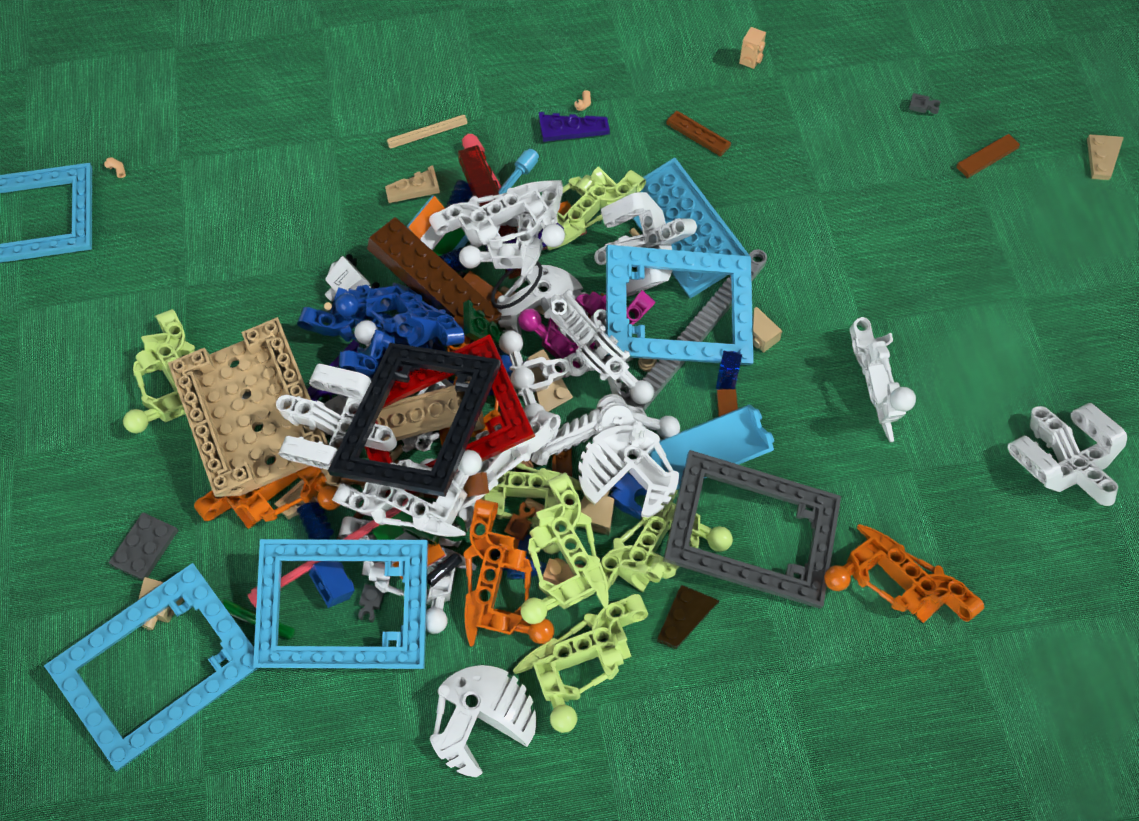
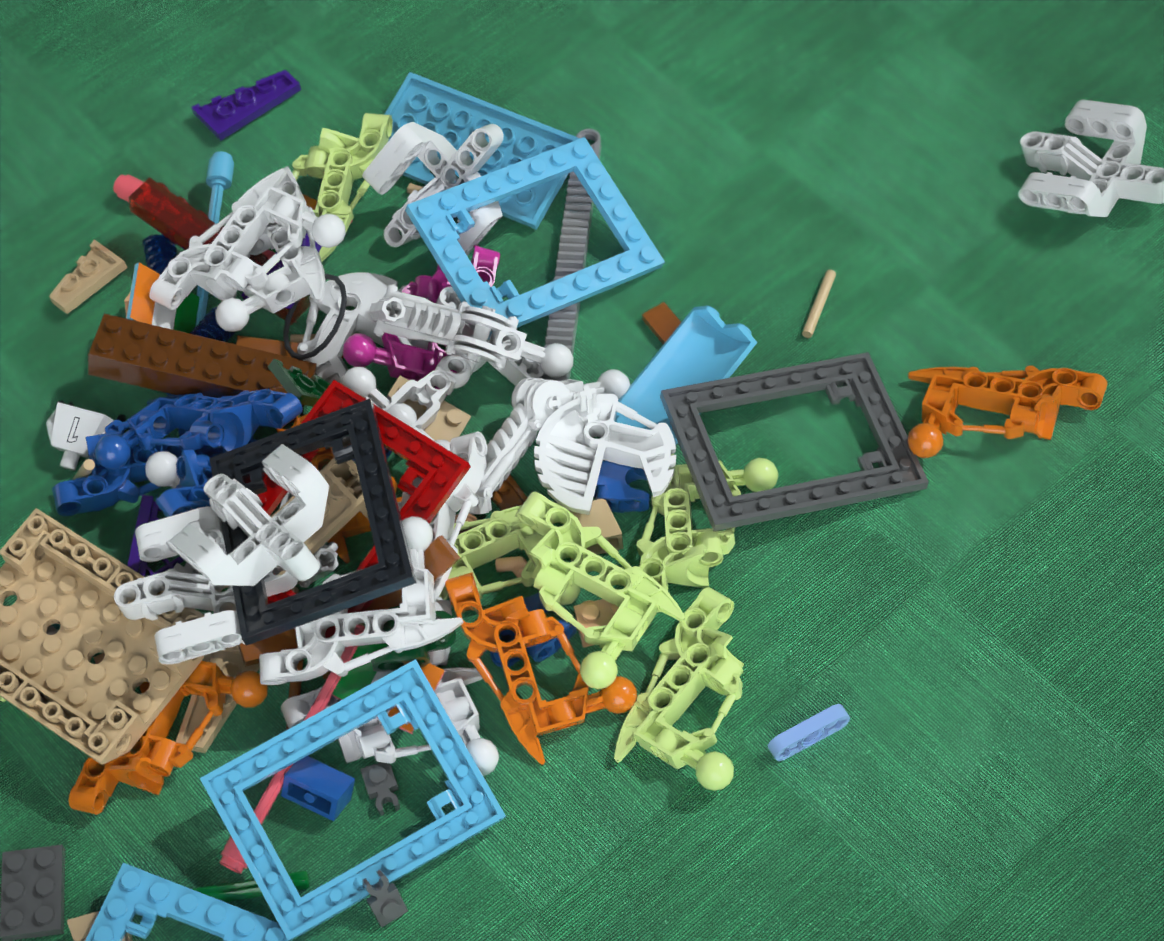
camera: 25 degrees left, 5 degrees down
clear blue piece [297,502,334,540] -> none
tan axle [387,115,467,148] -> none
black axle [427,553,462,587] -> none
white piece [430,665,536,777] -> none
dark orange plate [504,502,536,541] -> none
light nougat arm [574,90,591,111] -> none
tan plate [638,358,657,372] -> none
dark brown wing [657,585,719,650] -> none
dark orange tile [666,110,731,157] -> none
clear blue brick [716,351,742,390] -> none
tan slope [752,307,782,353] -> none
white piece [850,317,916,442] -> none
none -> white piece [169,444,329,586]
none -> dark grey plate [362,869,408,928]
none -> light blue beam [768,704,850,761]
none -> tan bar [802,270,836,338]

